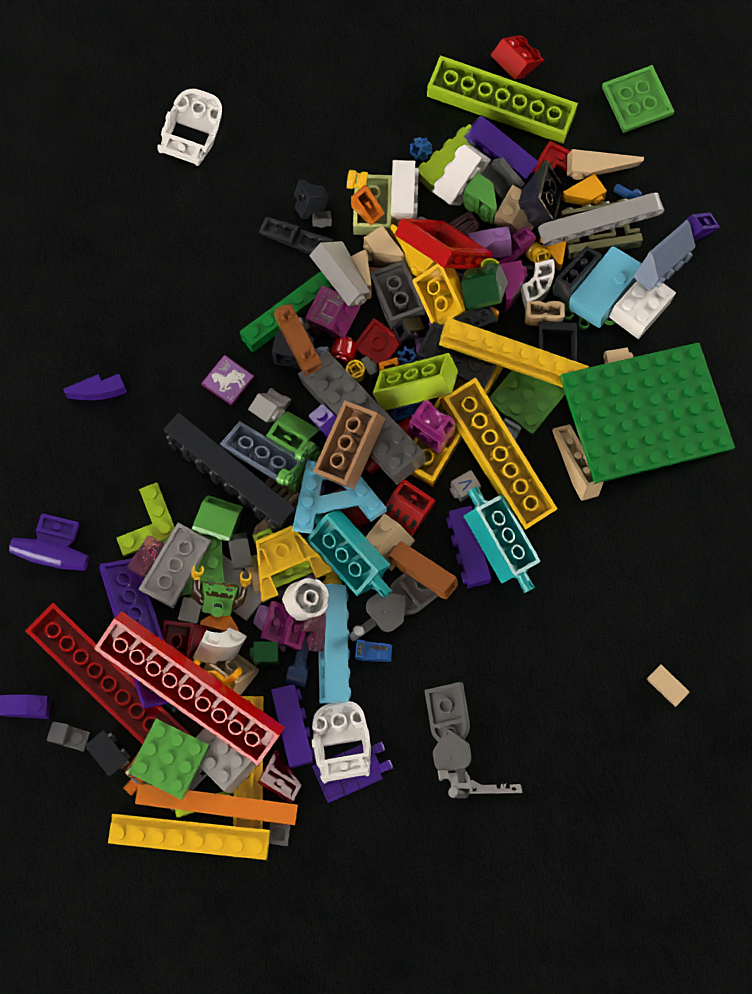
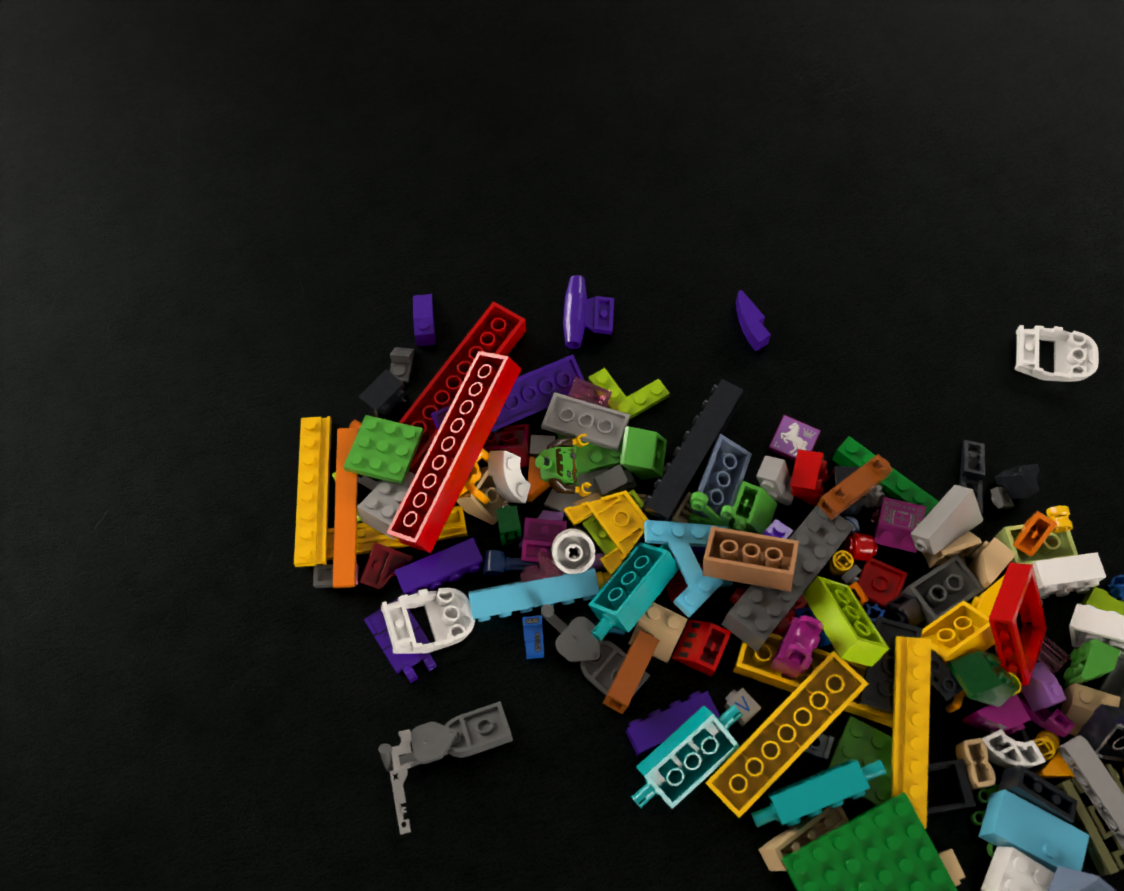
camera: 80 degrees right, 10 degrees down
none -> teal brick [751,759,886,828]
none -> red slope [790,449,828,507]

